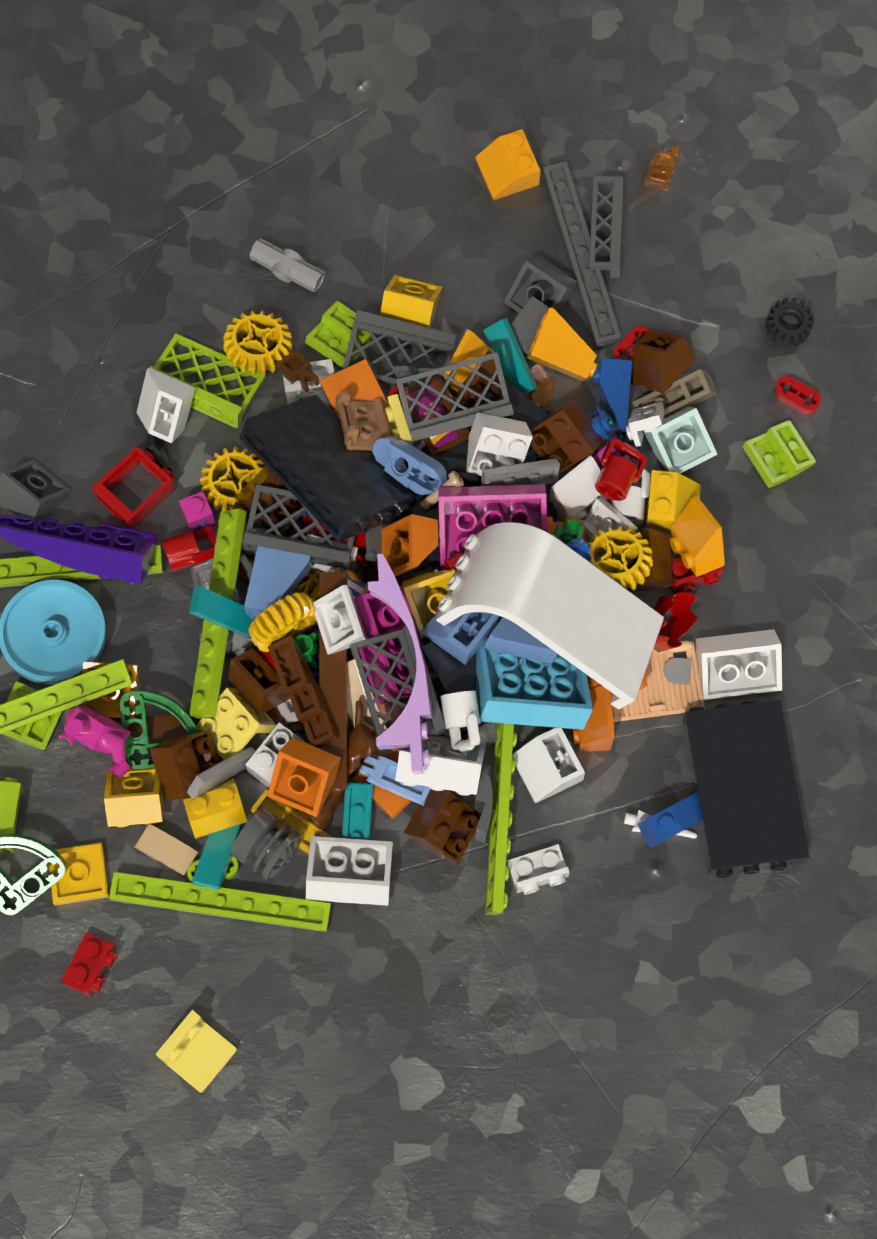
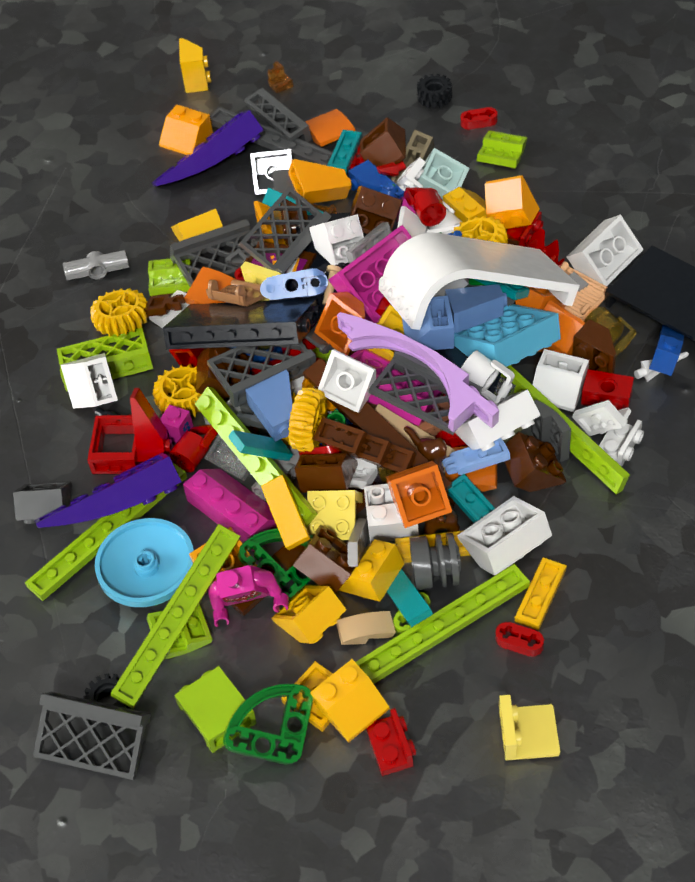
camera: 35 degrees left, 20 degrees down
none -> red slope [130,388,172,462]
none -> dark purple wedge [152,110,263,186]
none -> yellow slope [179,38,211,93]
none -> dark pink slope [183,469,278,552]
none -> yellow tile [261,475,311,550]
none -> orange slope [305,109,356,147]
none -> yellow slope [310,659,390,743]
none -> teal tile [327,130,362,174]
none -> red bar [377,161,406,177]
none -> red beam [495,622,544,657]
none -> yellow tile [515,557,567,631]
none -> reddish brown slope [572,319,616,374]
none -> white bracket [572,400,631,436]
none -> red brick [581,369,634,410]
none -> clear yellow piece [585,307,637,357]

